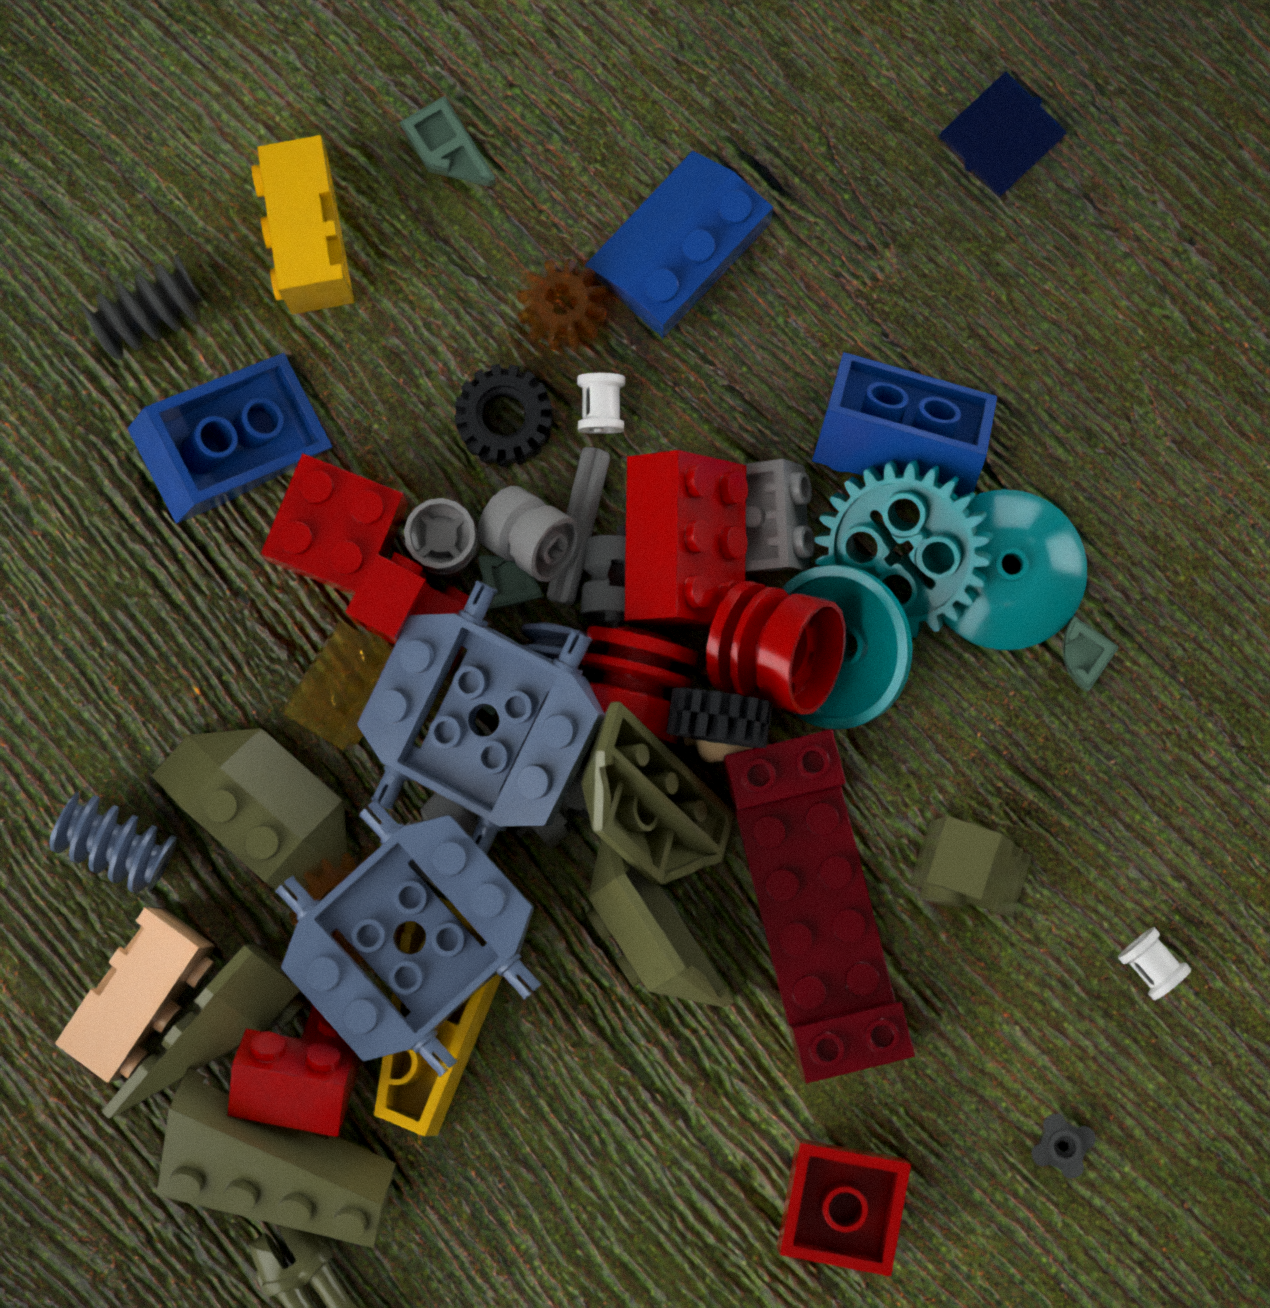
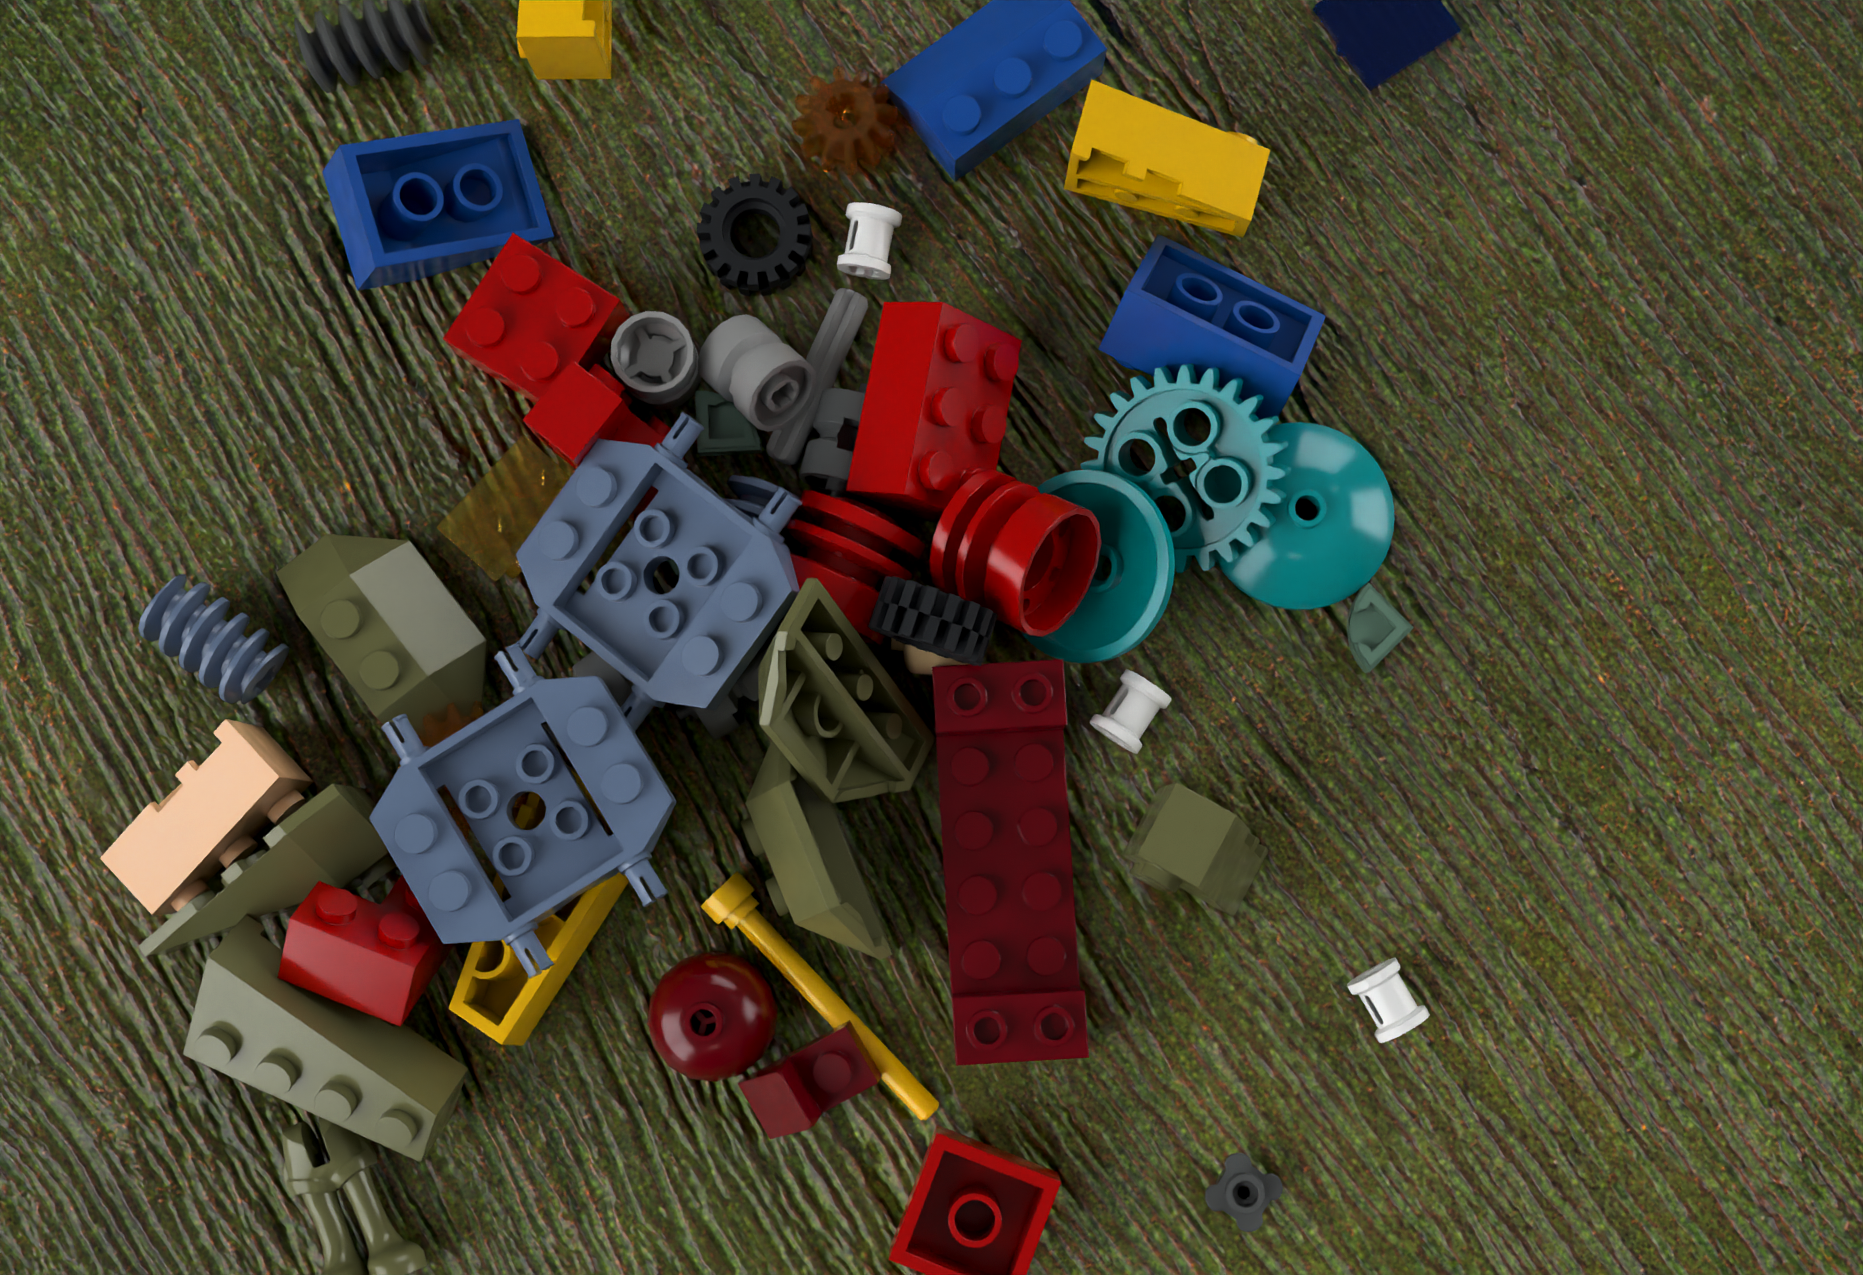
camera: 10 degrees right, 0 degrees up
light grey bracket [743,459,815,575] -> none
none -> dark red cylinder [647,951,778,1082]
none -> yellow piece [700,871,939,1120]
none -> dark red slope [738,1020,882,1139]
none -> yellow wedge [1064,79,1270,238]
none -> white bush [1090,669,1172,754]

